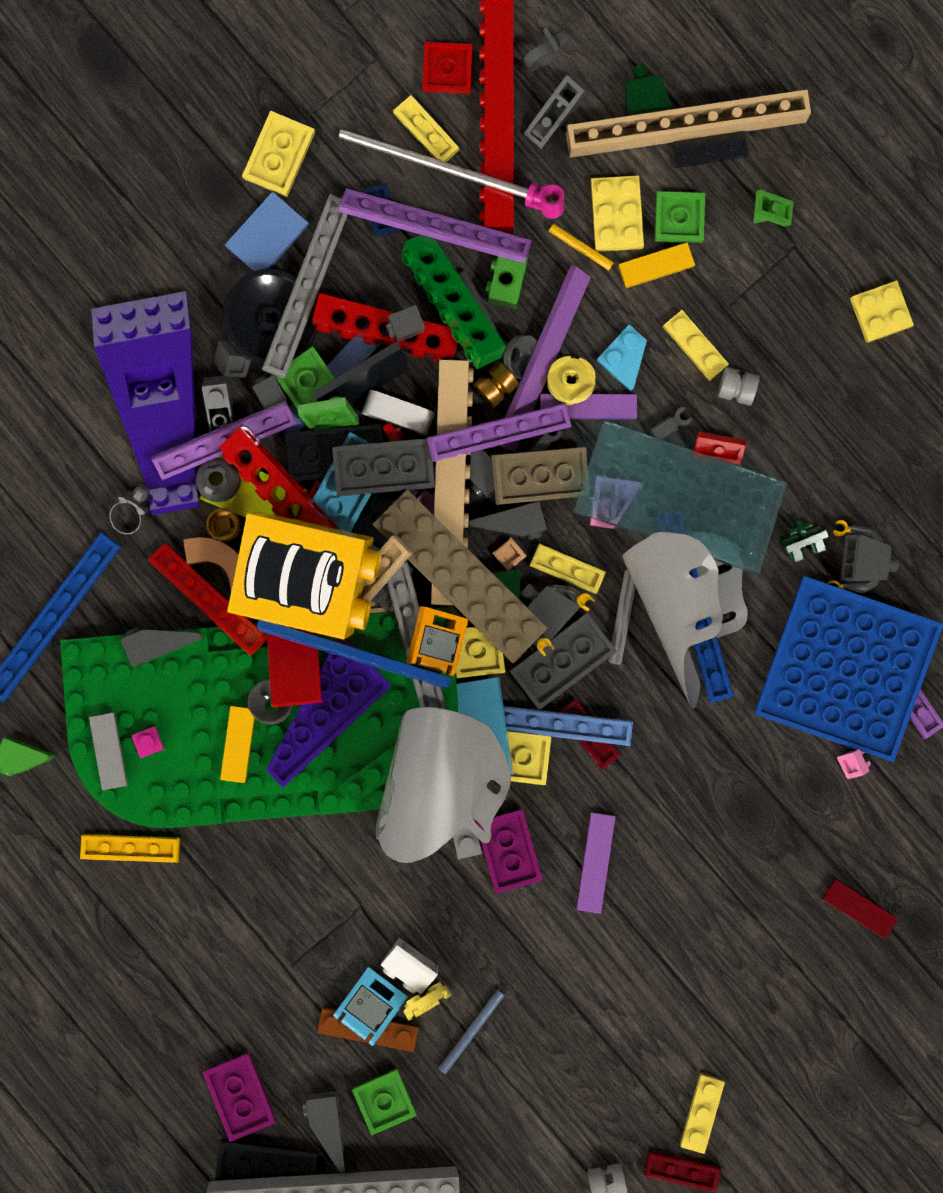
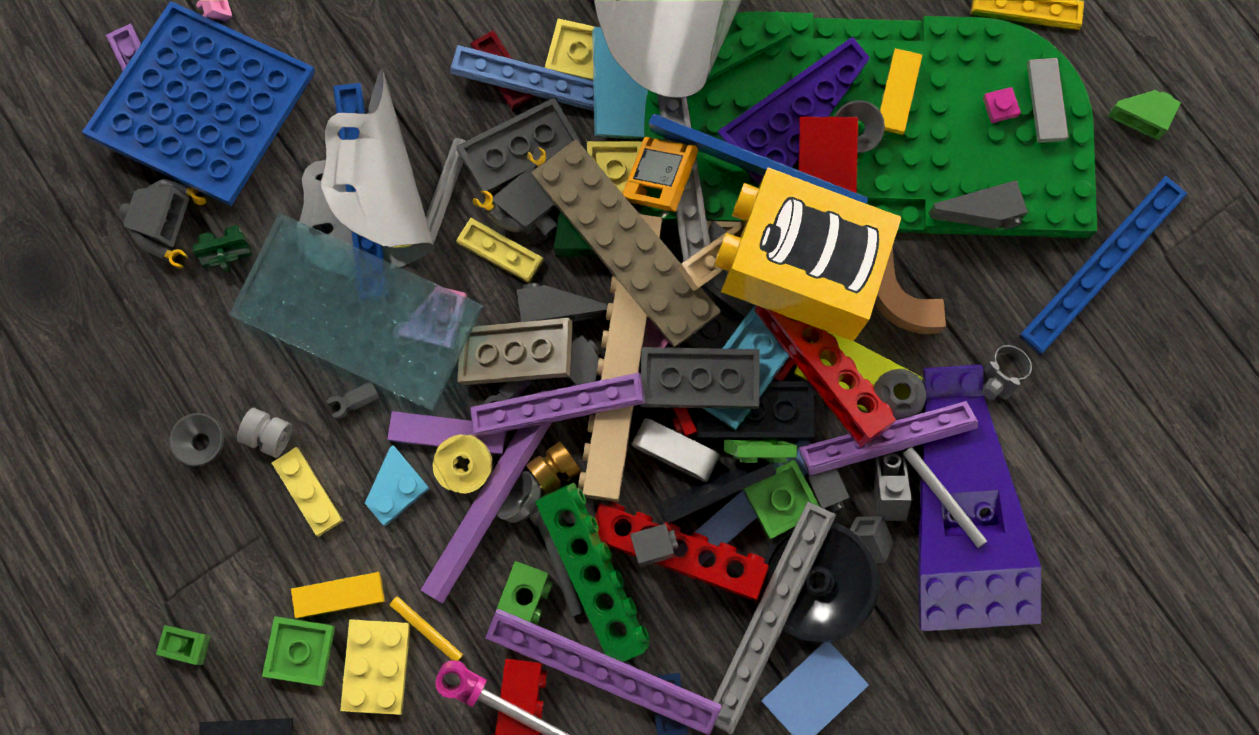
camera: 170 degrees left, 10 degrees down
red tile [147,543,267,657] -> none
pearl gold wheel [206,508,242,543] -> none
light nougat tile [492,538,526,571] -> none
red plate [693,431,746,465] -> none
light yellow plate [850,281,914,343] -> none
none -> dark grey piece [169,413,224,466]
none -> light grey bar [903,447,988,548]

